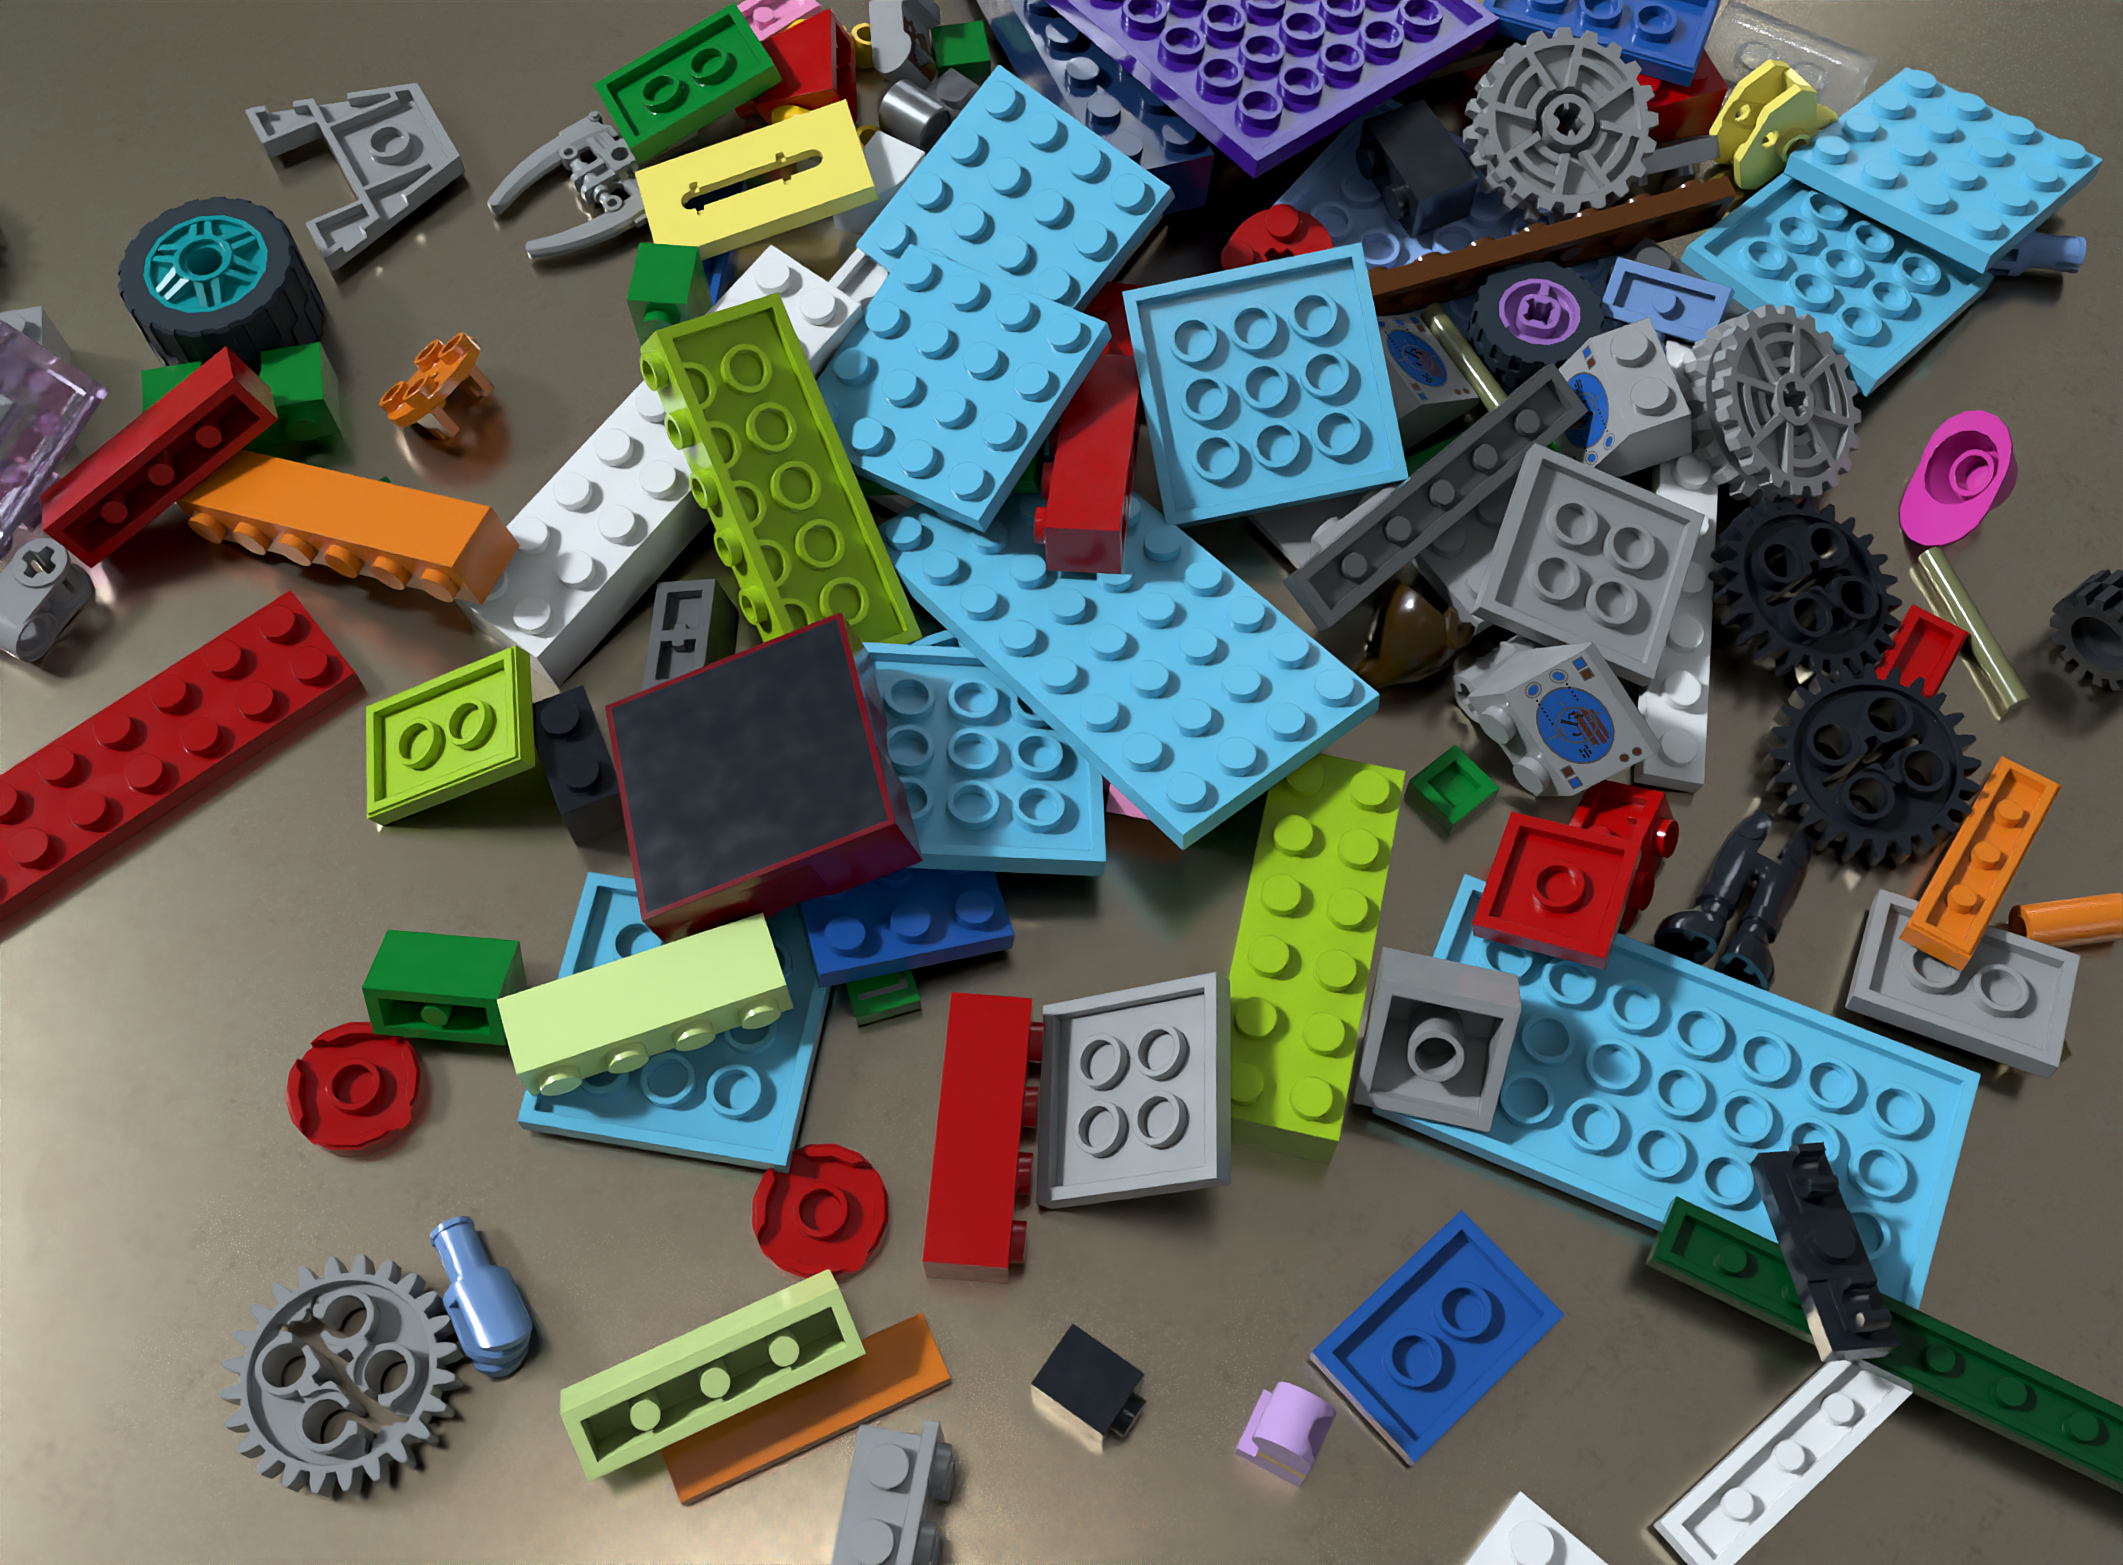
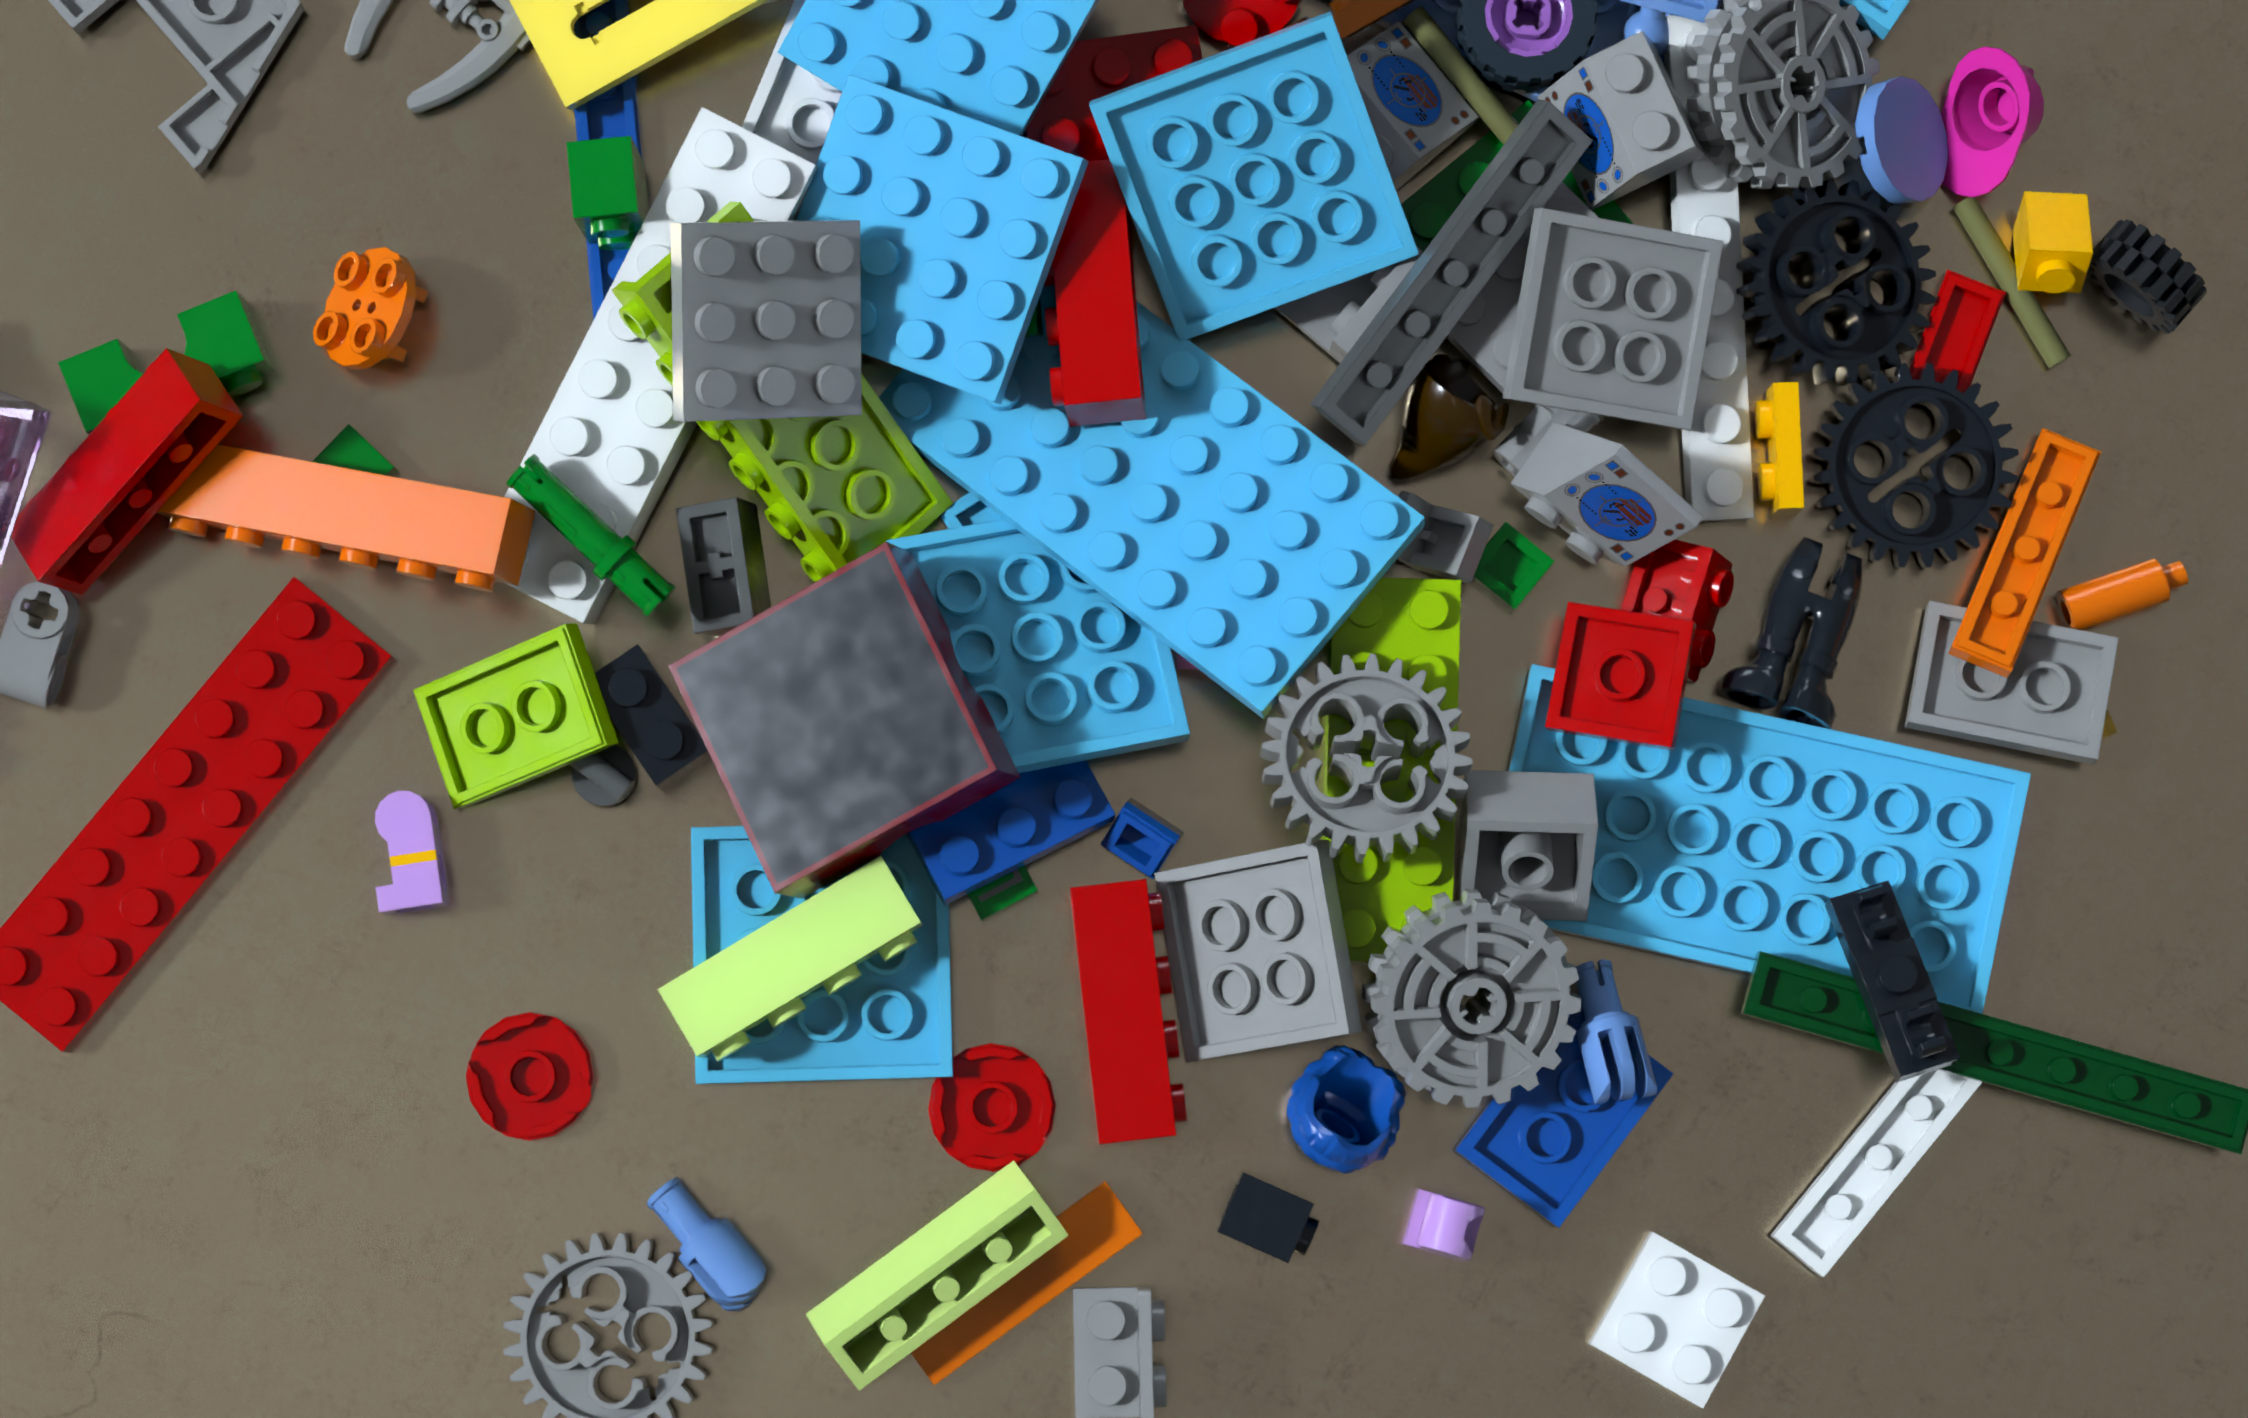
camera: 15 degrees left, 20 degrees up
black wheel [118,197,324,376] -> none
green brick [362,930,528,1046] -> none
none -> lavender leg [375,791,451,915]
none -> green pin [506,454,676,618]
none -> dark grey plate [569,745,636,806]
none -> light grey plate [670,220,862,422]
none -> blue slope [1100,797,1184,879]
none -> light grey gear [1260,653,1473,863]
none -> blue hair [1287,1045,1406,1174]
none -> light grey piece [1362,889,1581,1108]
none -> light grey bracket [1397,491,1494,584]
none -> medium blue arm [1576,959,1657,1105]
none -> yellow plate [1755,382,1804,517]
none -> medium blue tile [1855,76,1948,204]
none -> yellow brick [2013,191,2093,293]

